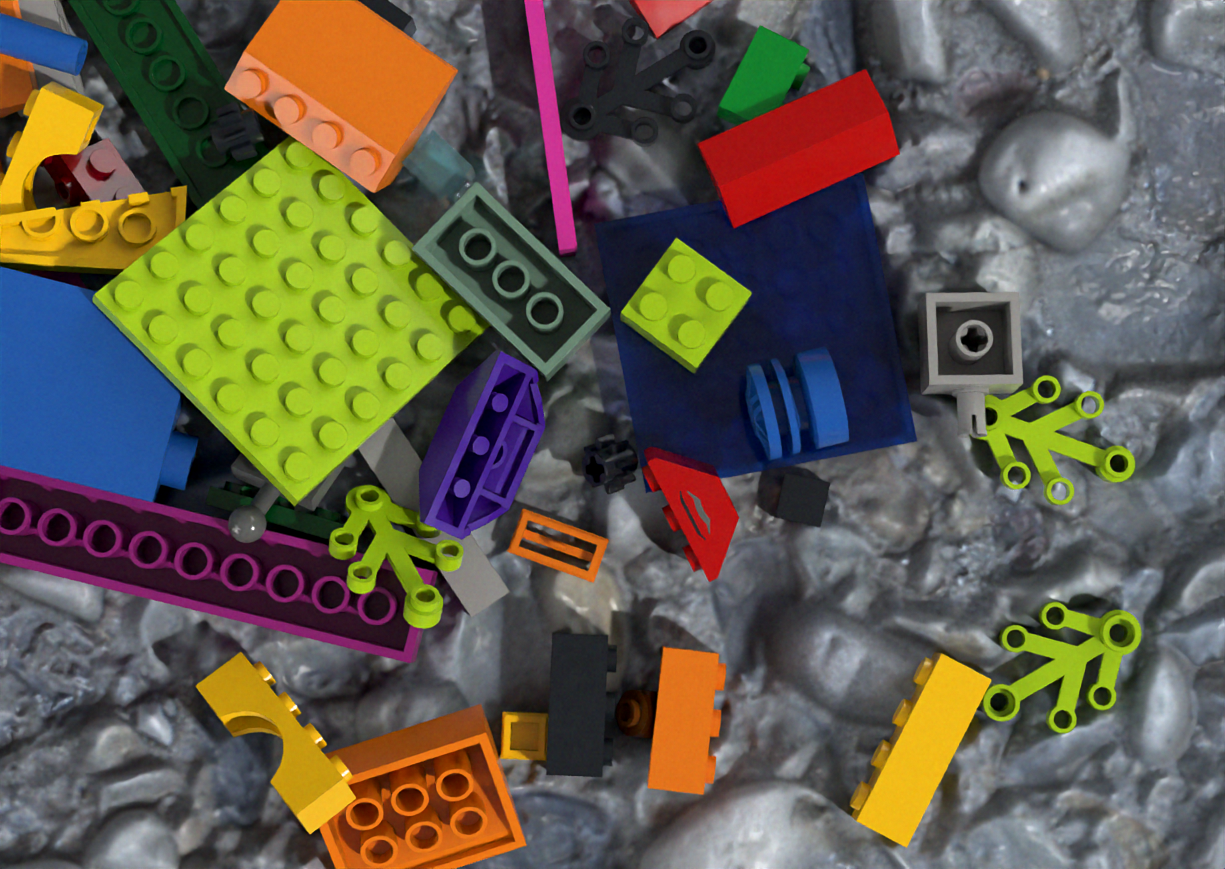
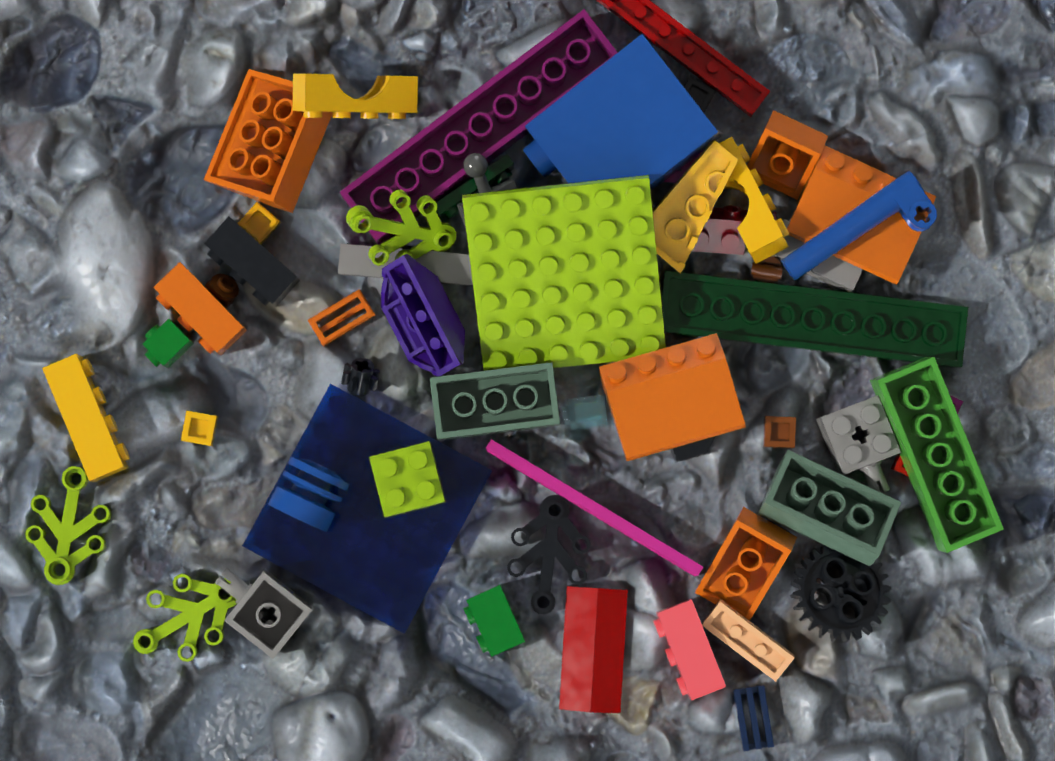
camera: 130 degrees right, 0 degrees up
black gear [208,101,265,163] -> none
red slope [641,446,739,582] -> none
red slope [696,69,900,229] -> none
black tile [774,473,830,528] -> none
none -> green brick [142,319,194,368]
none -> yellow plate [181,410,218,447]
none -> reddish brown plate [751,256,783,284]

